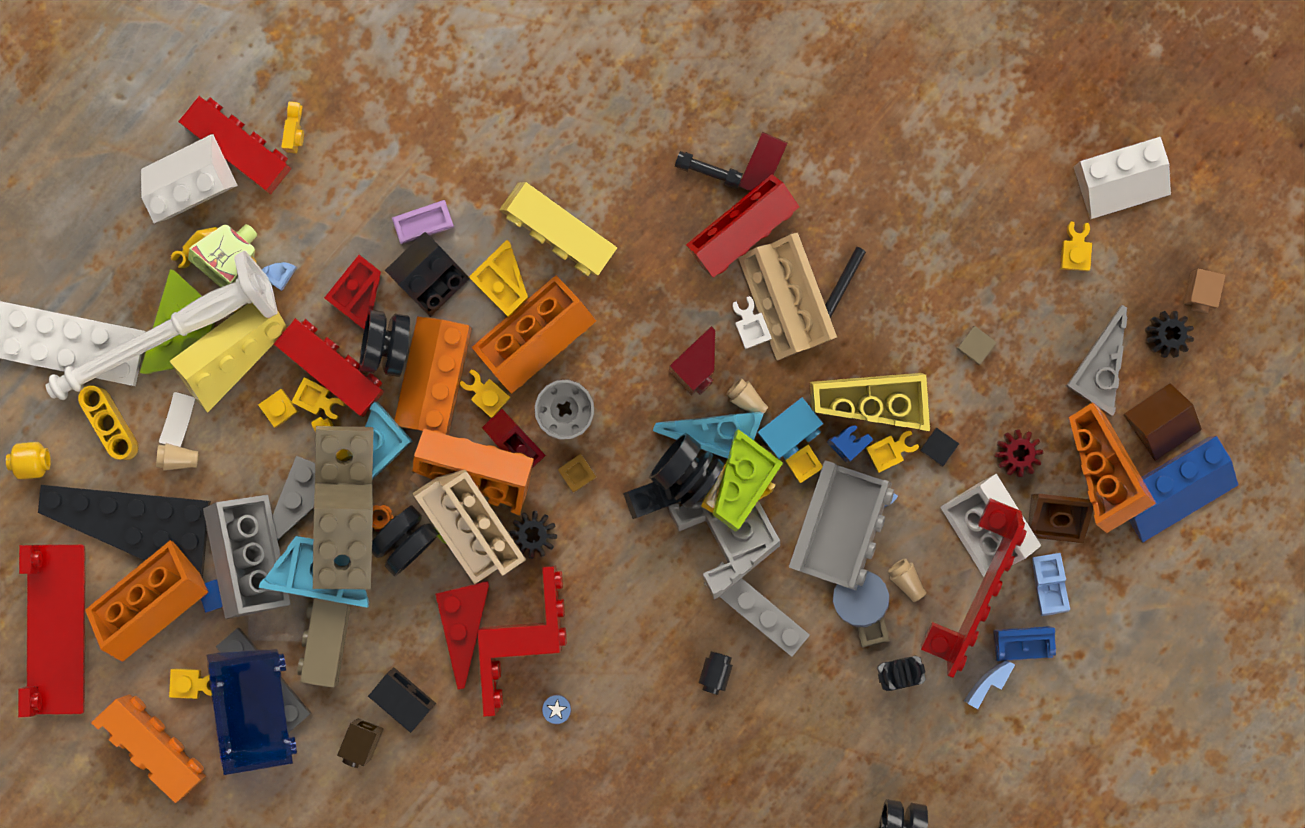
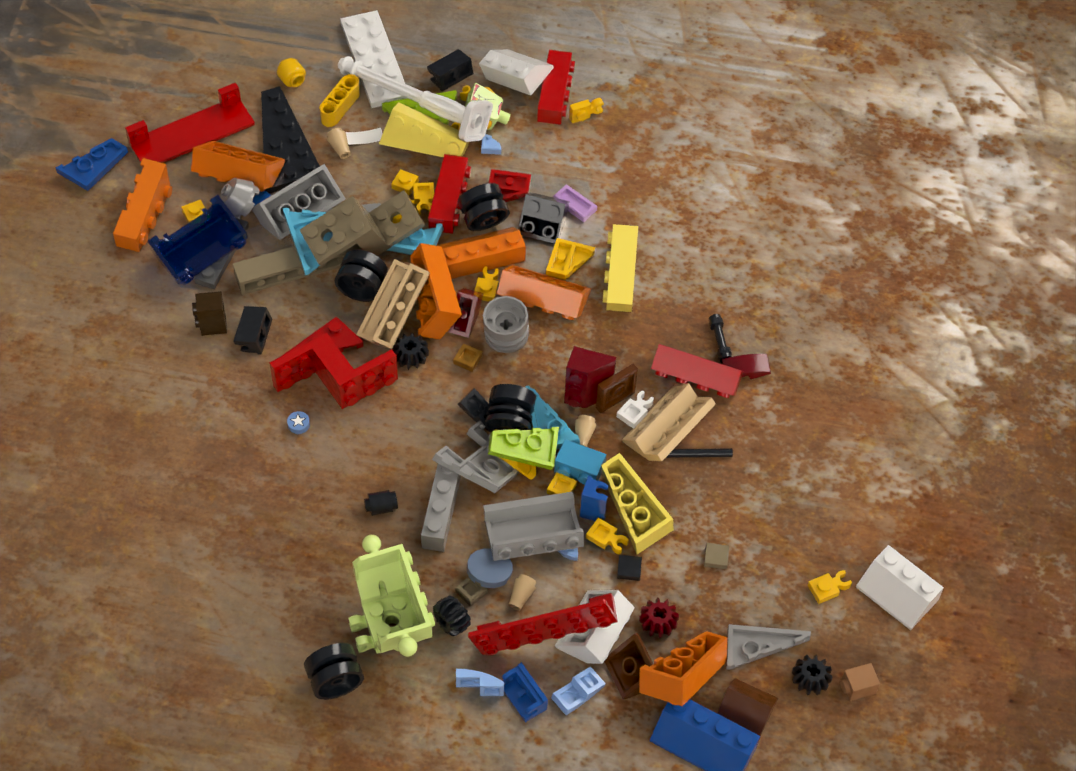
camera: 60 degrees right, 30 degrees down
none -> blue wing [55,138,128,191]
none -> light grey cone [219,178,259,219]
none -> yellowish green piece [348,535,435,657]
none -> black hinge [427,49,474,91]
none -> reddish brown tile [596,364,638,413]

